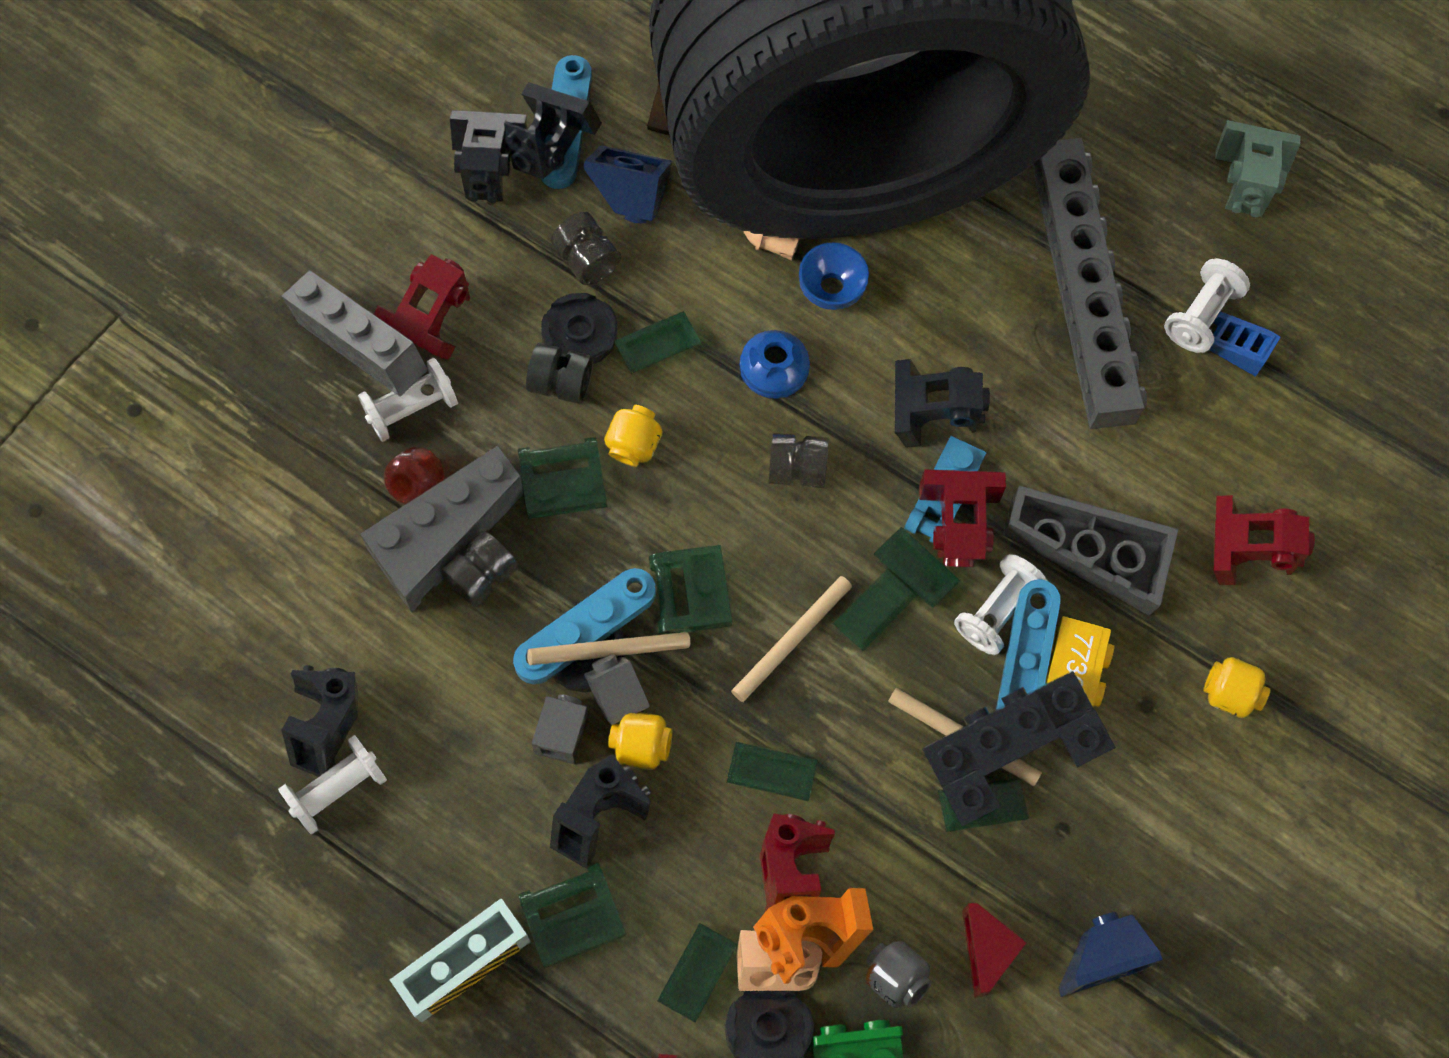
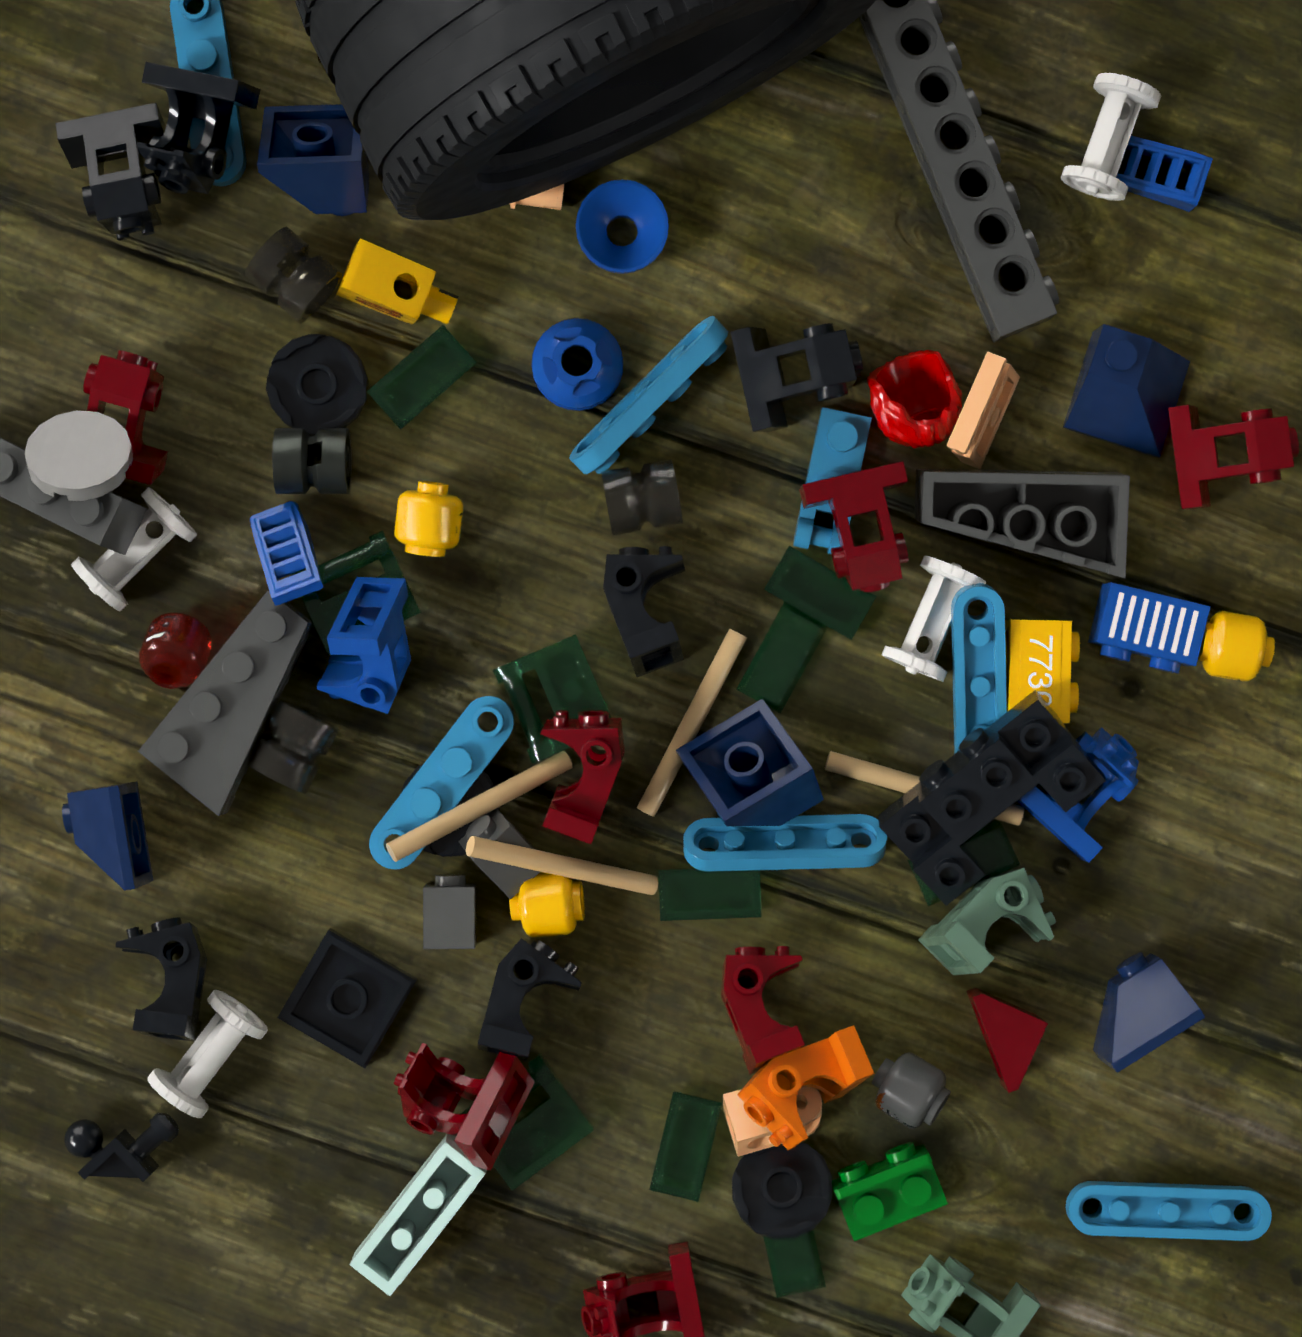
camera: 10 degrees left, 20 degrees up
none -> light grey tile [24,410,133,501]
none -> dark blue slope [62,781,153,891]
none -> black piece [64,1112,179,1182]
none -> blue slope [250,501,324,606]
none -> black tile [277,928,417,1068]
none -> blue tile [317,577,411,714]
none -> yellow torso [336,238,459,324]
none -> dark red tile [394,1043,535,1171]
none -> tan bar [466,836,659,895]
none -> dark red tile [541,710,625,844]
none -> dark azure plate [569,316,728,474]
none -> black tile [603,546,685,677]
none -> dark blue slope [676,698,824,827]
none -> dark azure plate [683,814,887,871]
none -> red hair [867,349,962,449]
none -> sand green tile [918,868,1056,975]
none -> light nougat plate [946,352,1020,469]
none -> blue tile [1017,727,1139,863]
none -> dark blue slope [1063,324,1190,458]
none -> blue brick [1088,582,1211,674]

